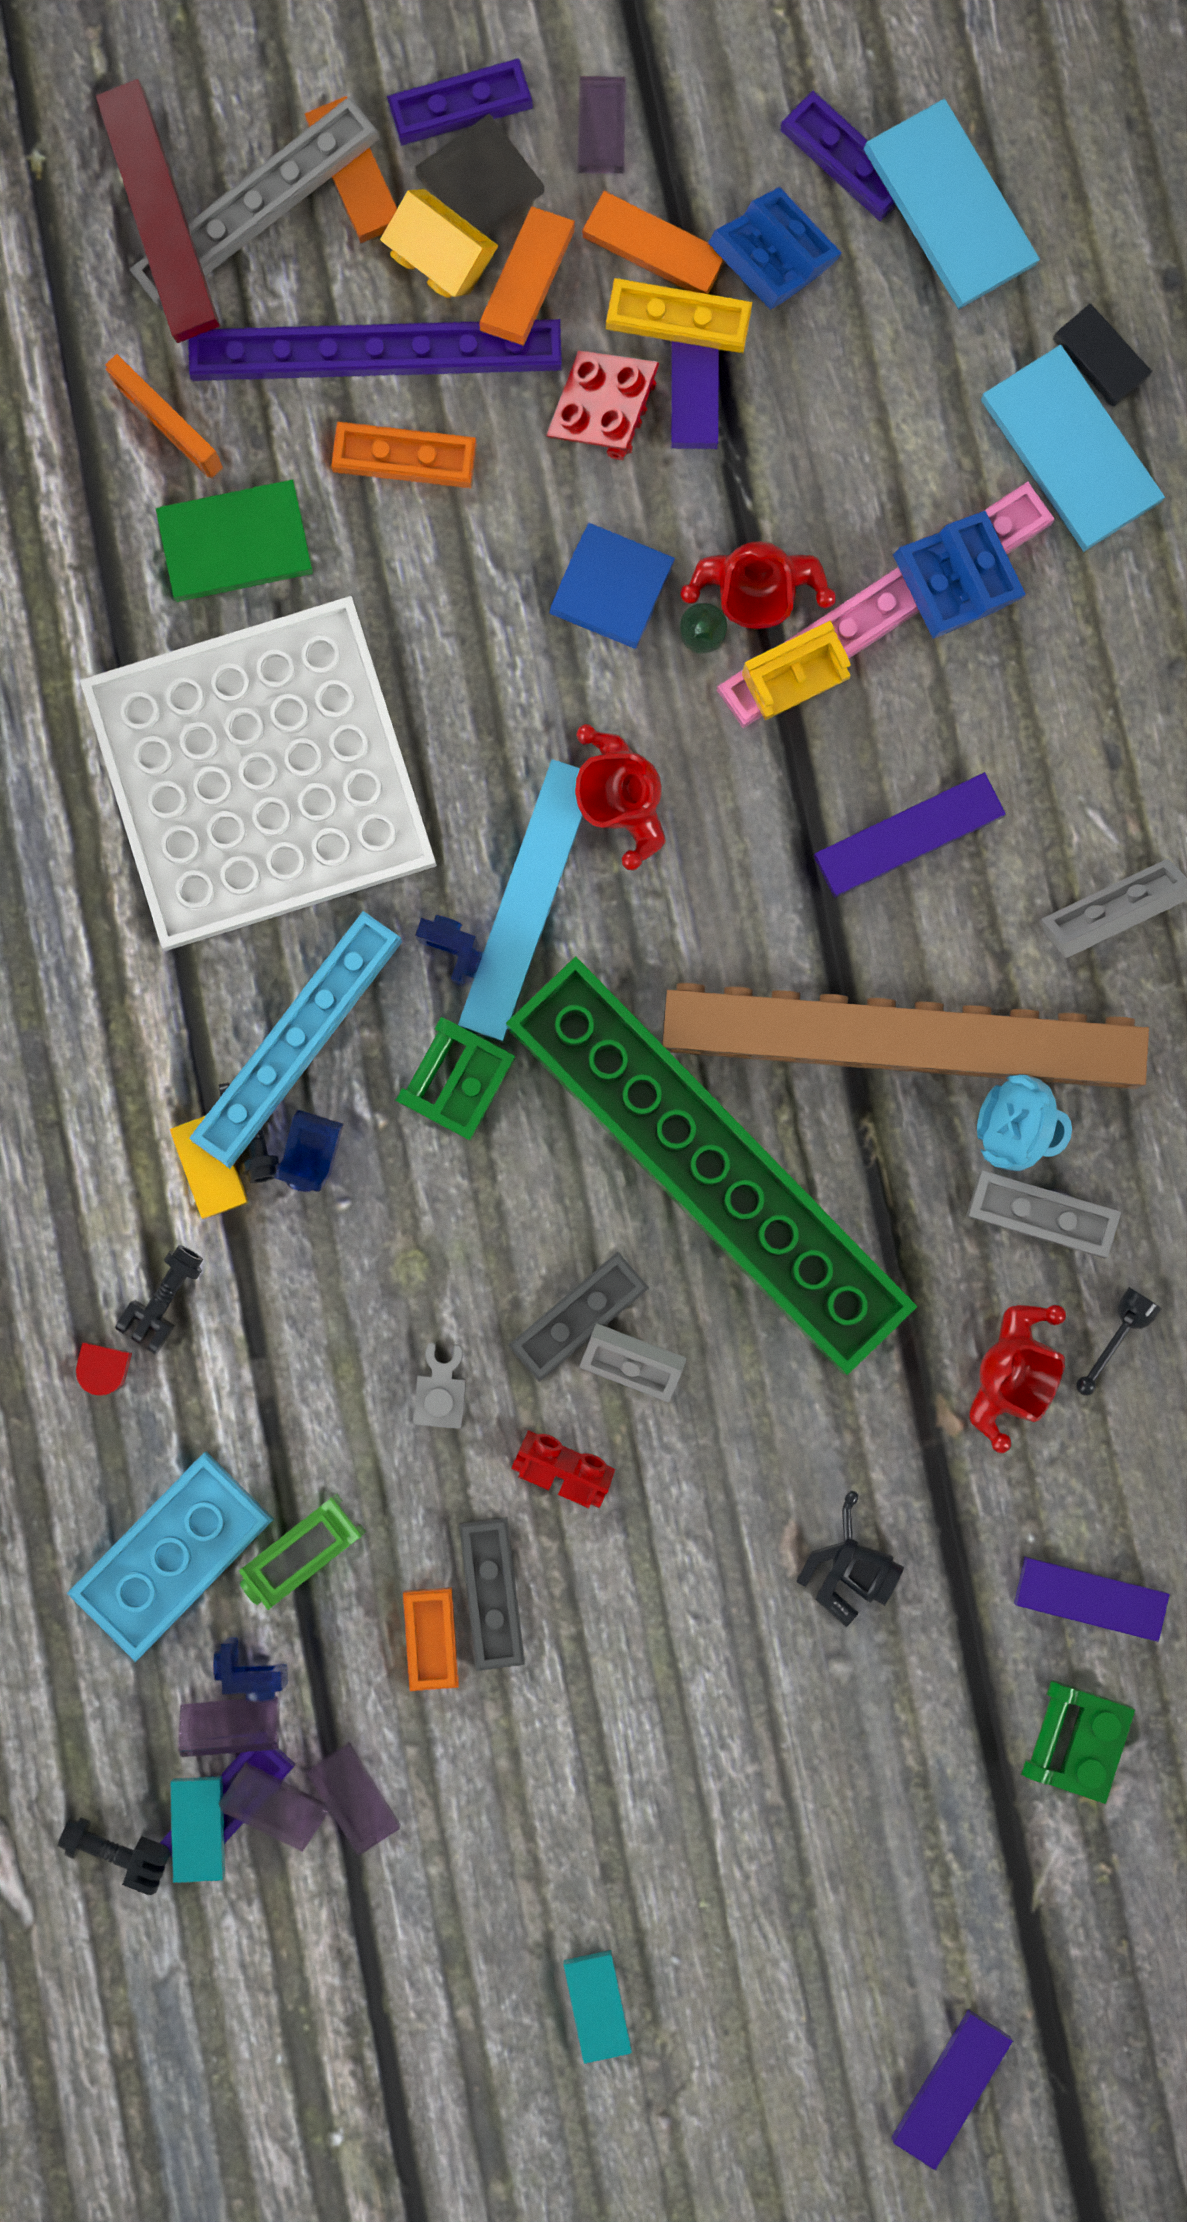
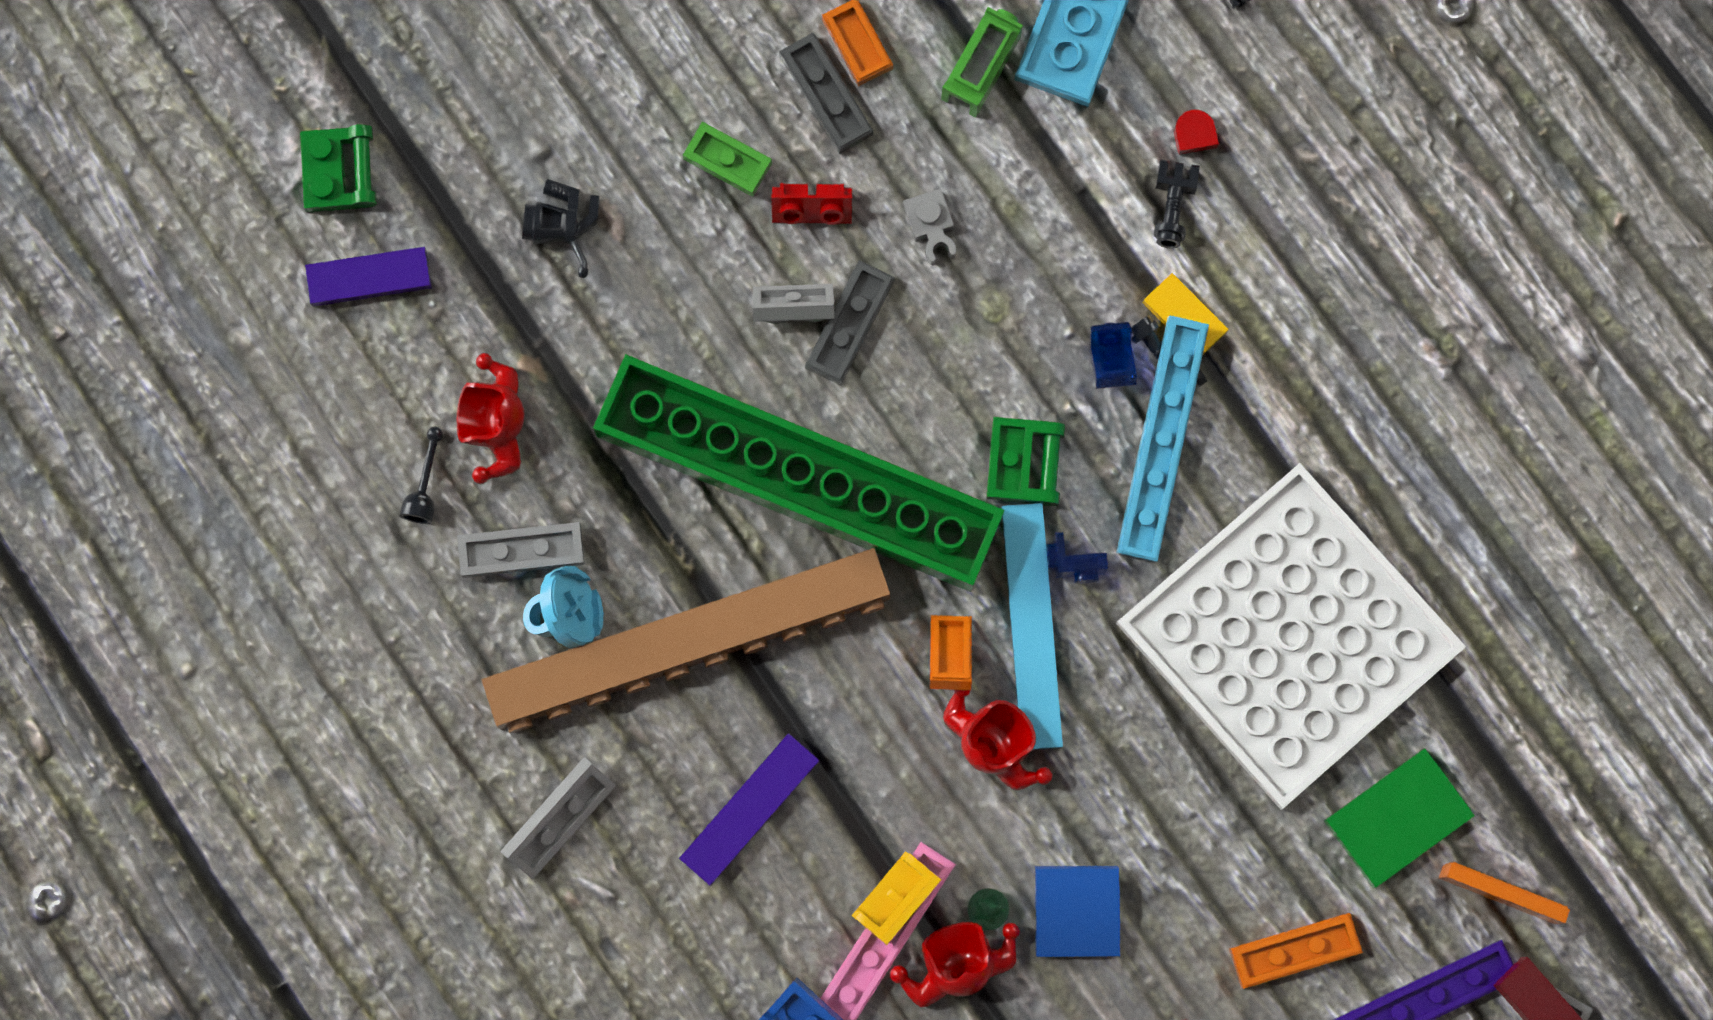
camera: 155 degrees right, 5 degrees down
none -> bright green plate [683,122,772,197]
none -> orange tile [930,615,972,690]

